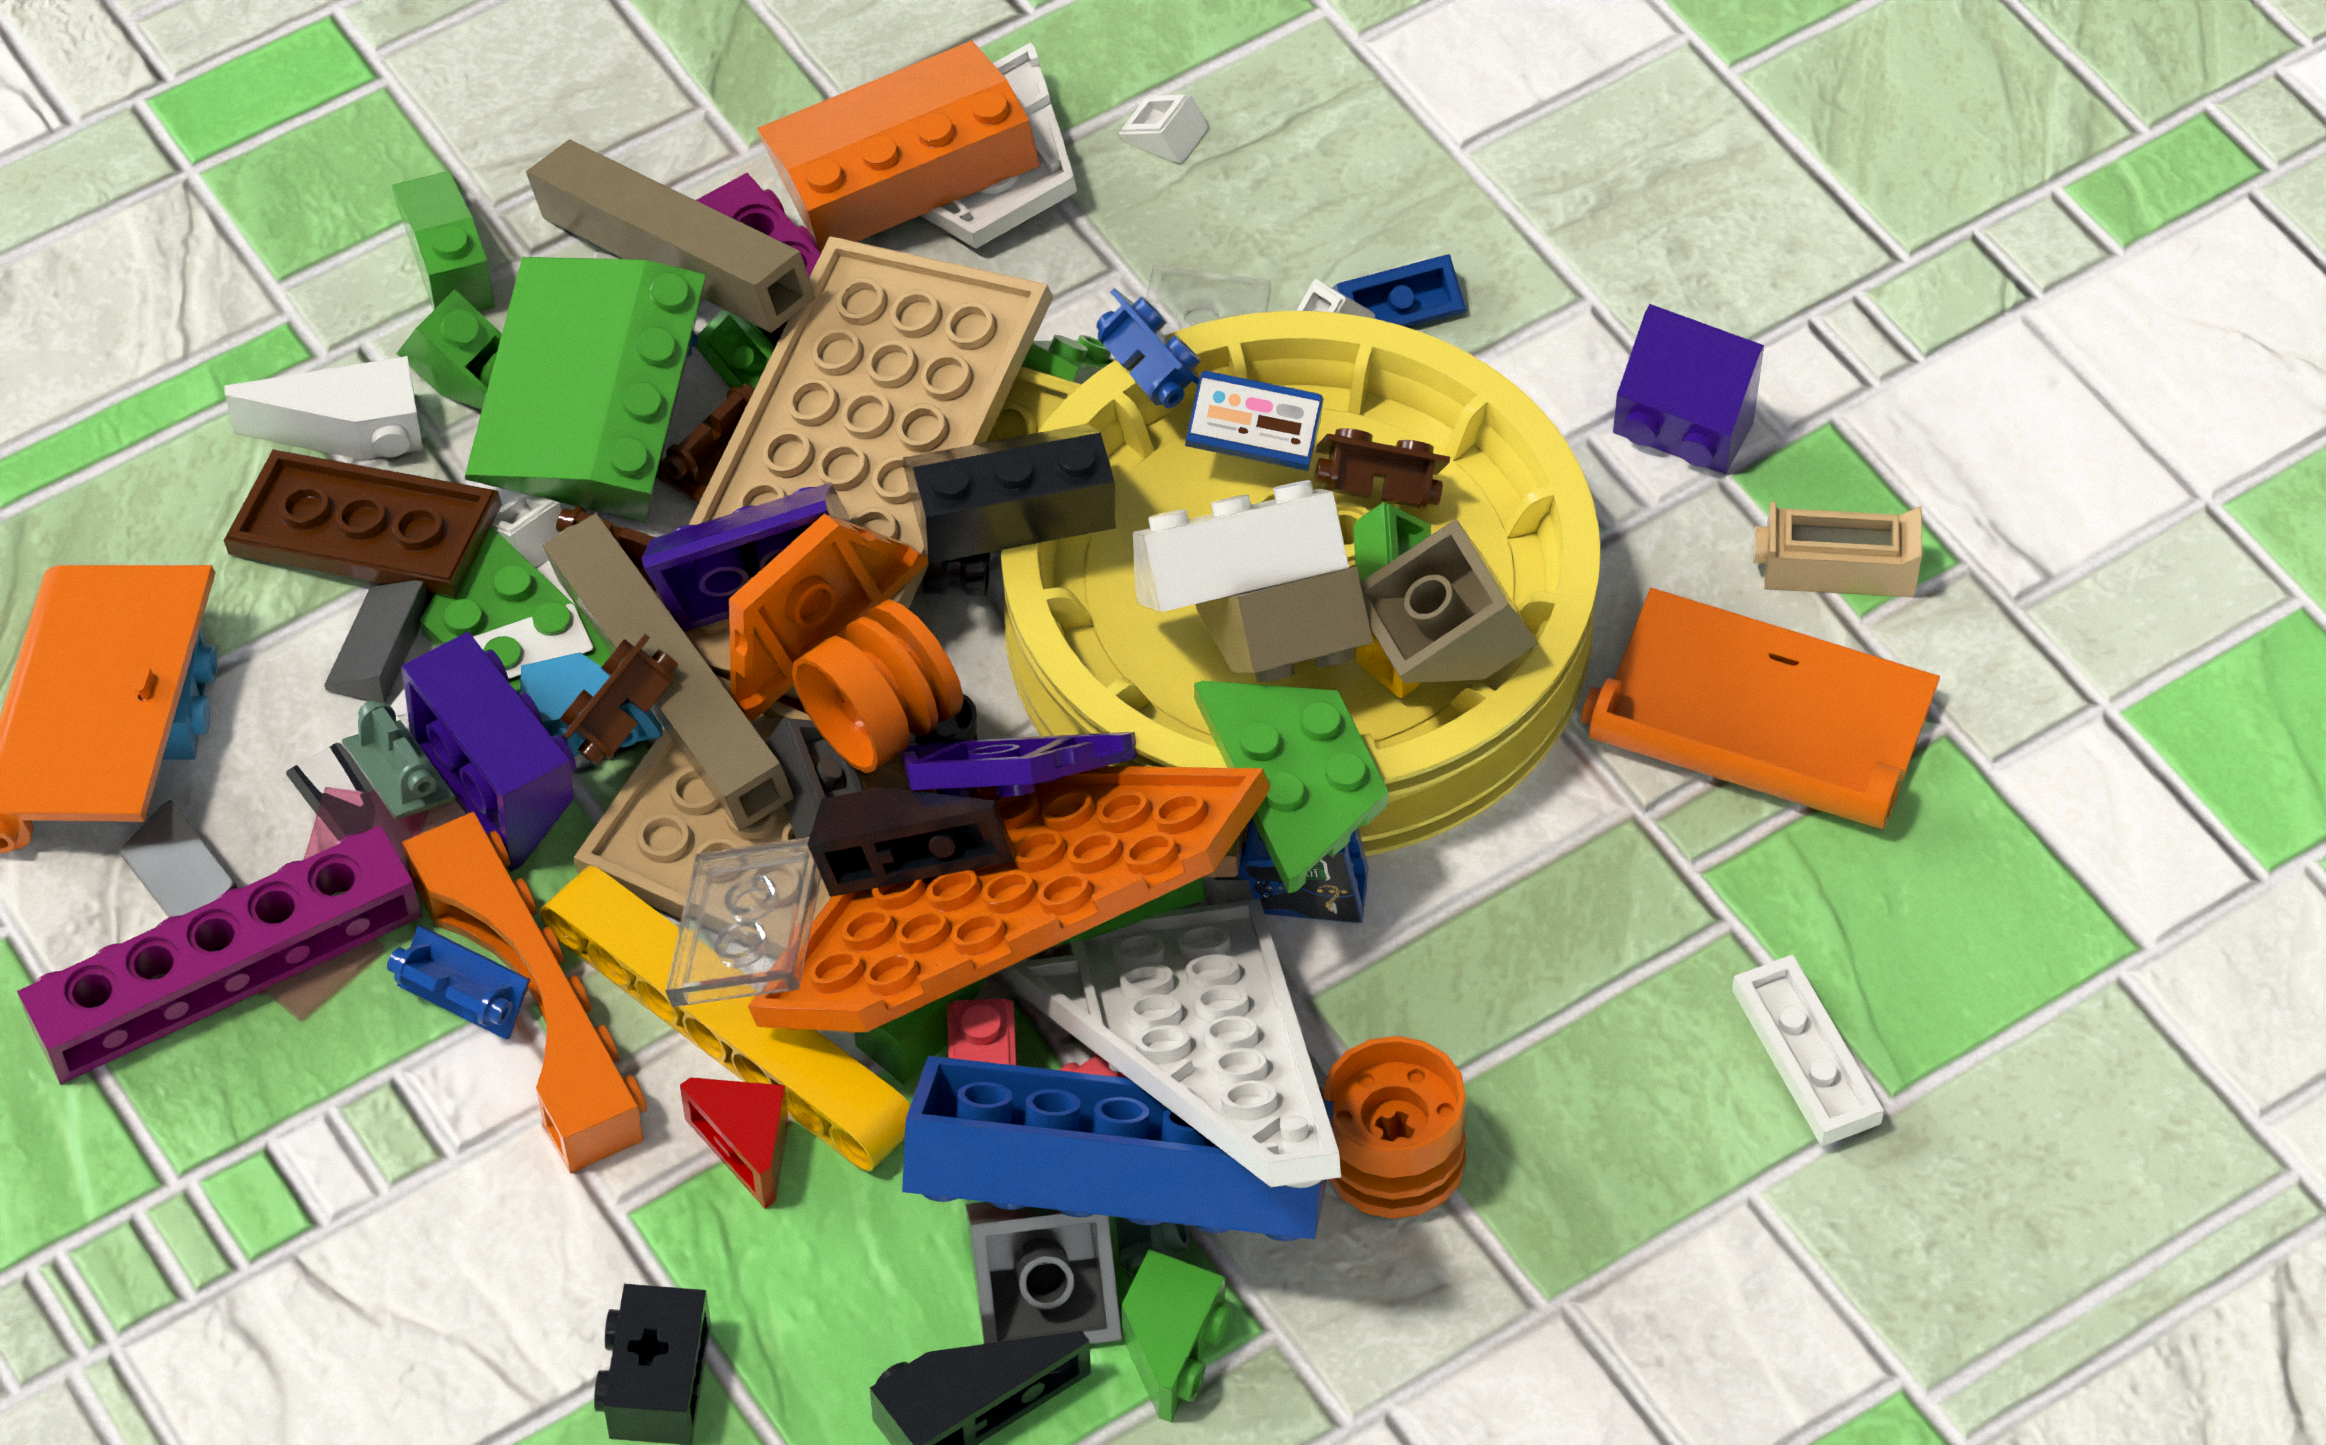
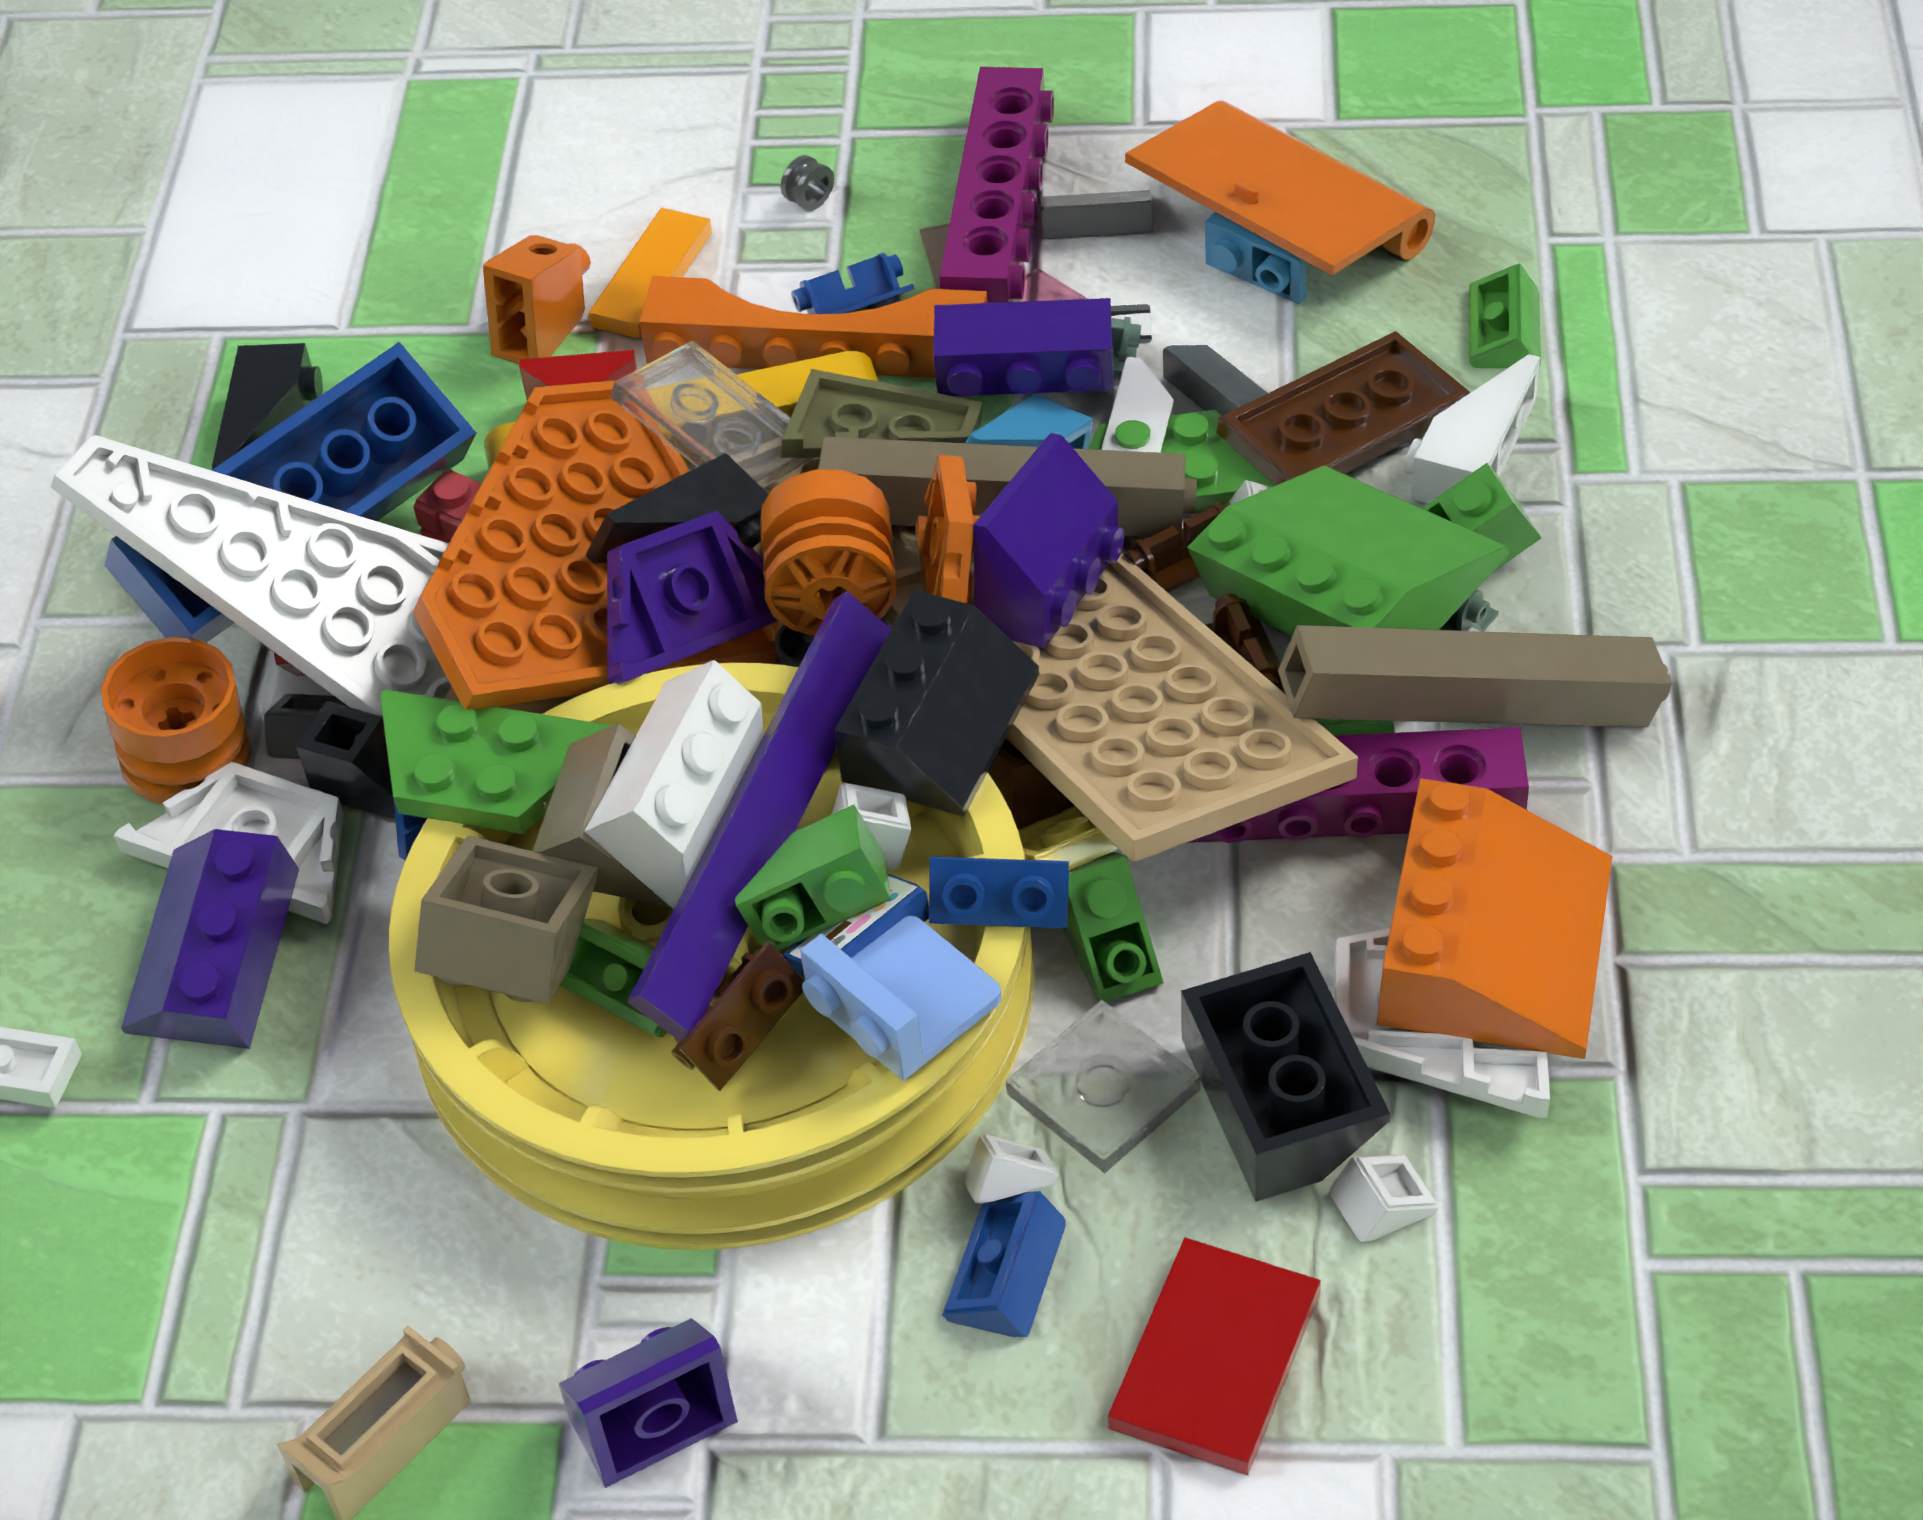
camera: 130 degrees right, 5 degrees down
bright green slope [392,171,495,311] -> none
reddish brown hinge [560,634,678,766] -> none
black brick [594,1284,711,1445] -> none
orange door [1581,587,1940,831] -> none
none -> white wing [114,762,343,924]
none -> dark purple slope [121,829,299,1049]
none -> black slope [296,701,395,820]
none -> orange torso [483,235,591,364]
none -> light orange tile [588,207,712,339]
none -> dark purple tile [627,591,892,1042]
none -> bright green slope [735,804,891,951]
none -> dark grey bush [780,155,834,211]
none -> olive wing [781,369,983,458]
none -> light blue bracket [800,916,1001,1081]
none -> white slope [831,783,911,870]
none -> red tile [1107,1237,1321,1476]
none -> black slope [1181,952,1390,1202]
none -> bright green slope [1469,263,1541,368]

